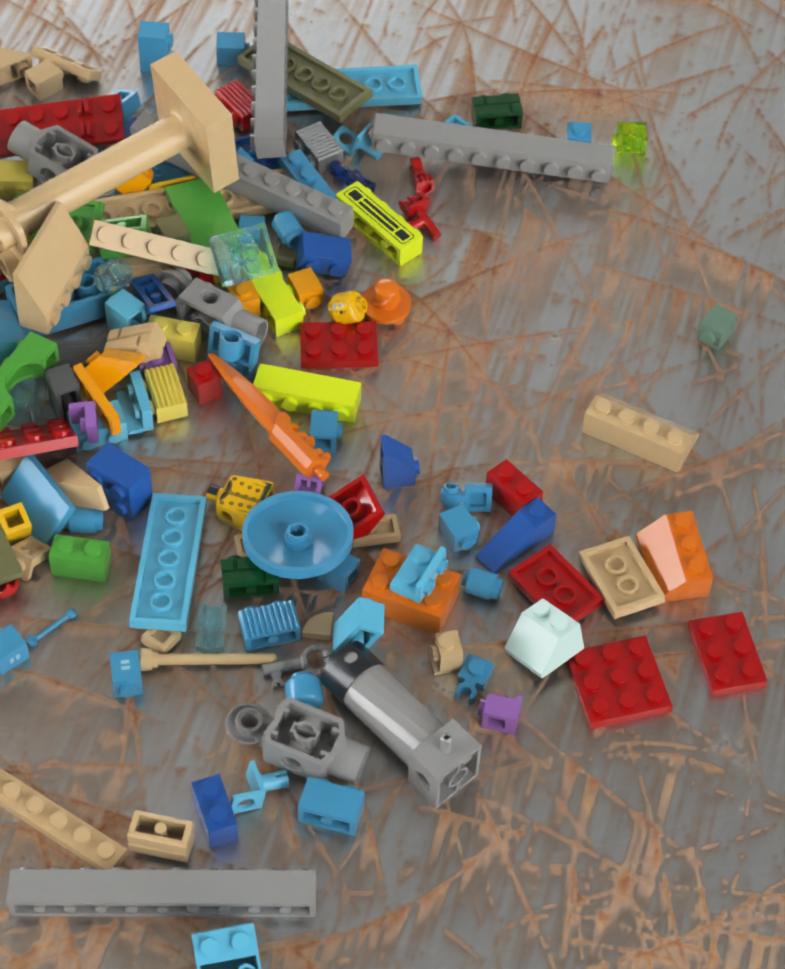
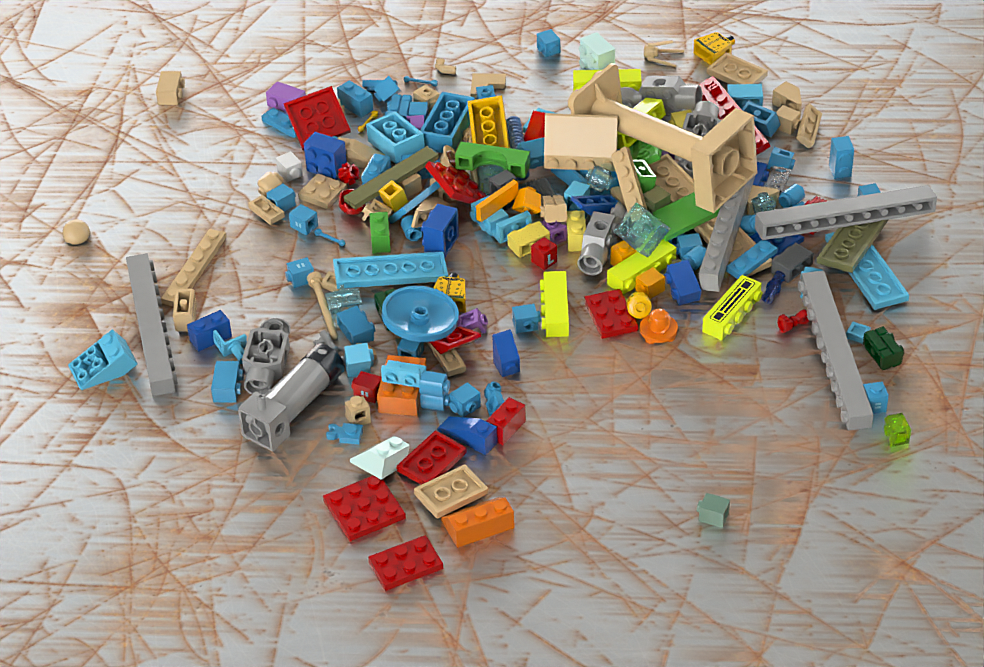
camera: 80 degrees right, 10 degrees down
medium lavender bracket [68,401,99,444] -> none
dark azure plate [206,320,261,383] -> none
orange piece [208,353,331,481] -> none
dark azure head [285,671,324,709] -> none
red arm [398,191,441,240] -> none
dark azure brick [461,566,504,601] -> none
medium lavender brick [478,693,523,735] -> none
tan slope [582,393,699,473] -> none
none -> red brick [351,371,382,404]
none -> dark azure brick [419,370,450,411]
none -> dark azure brick [742,101,780,138]

